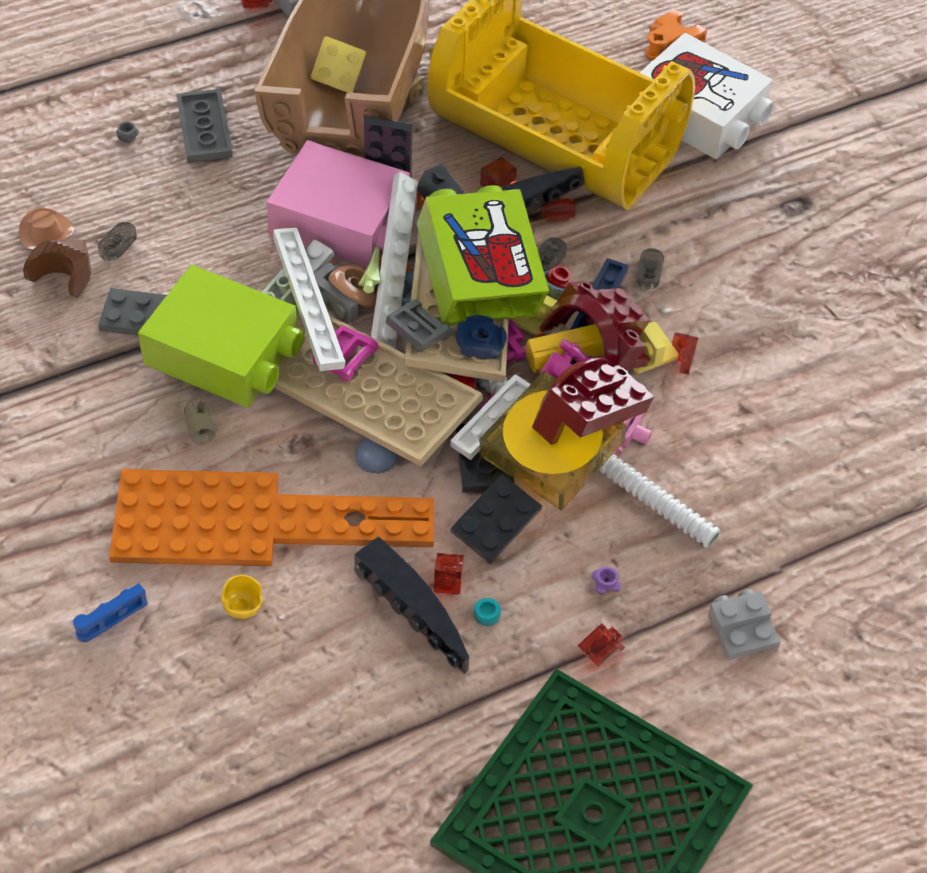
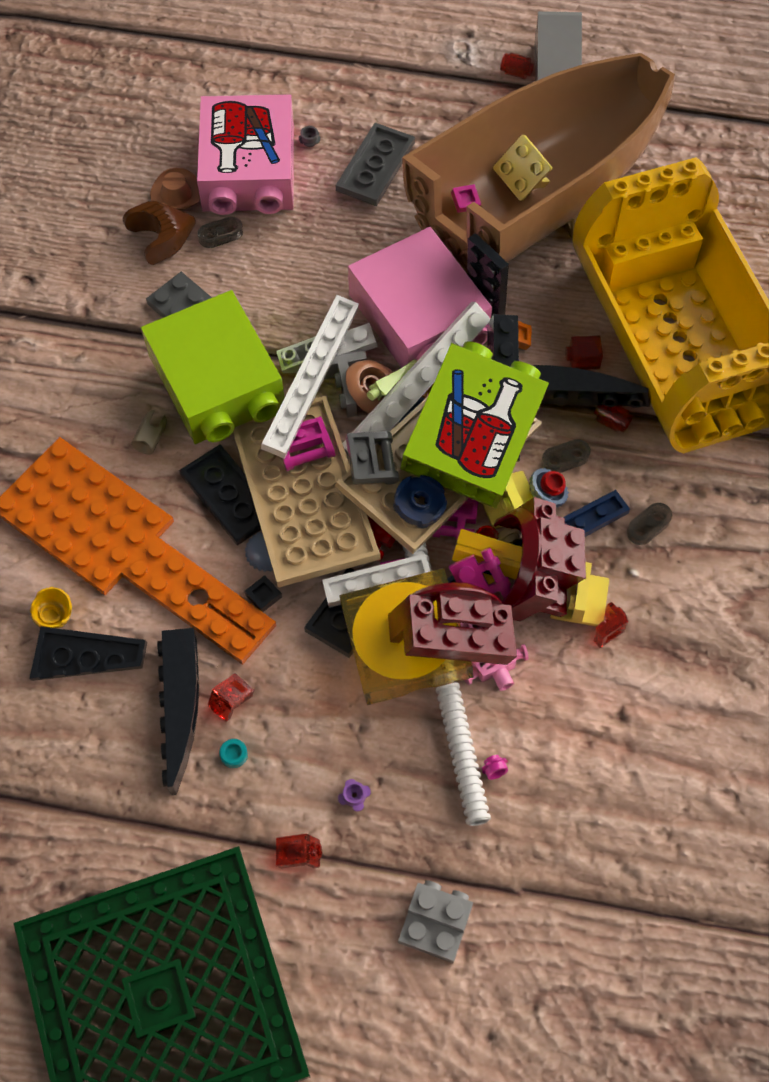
camera: 40 degrees right, 10 degrees up
black plate [450,474,542,564] -> none
none -> black wing [29,626,148,681]
none -> black tile [179,444,261,546]
none -> bright pink brick [197,94,294,215]
none -> black plate [245,575,282,612]
none -> dark pink plate [451,184,481,213]
none -> dark pink plate [482,755,508,780]

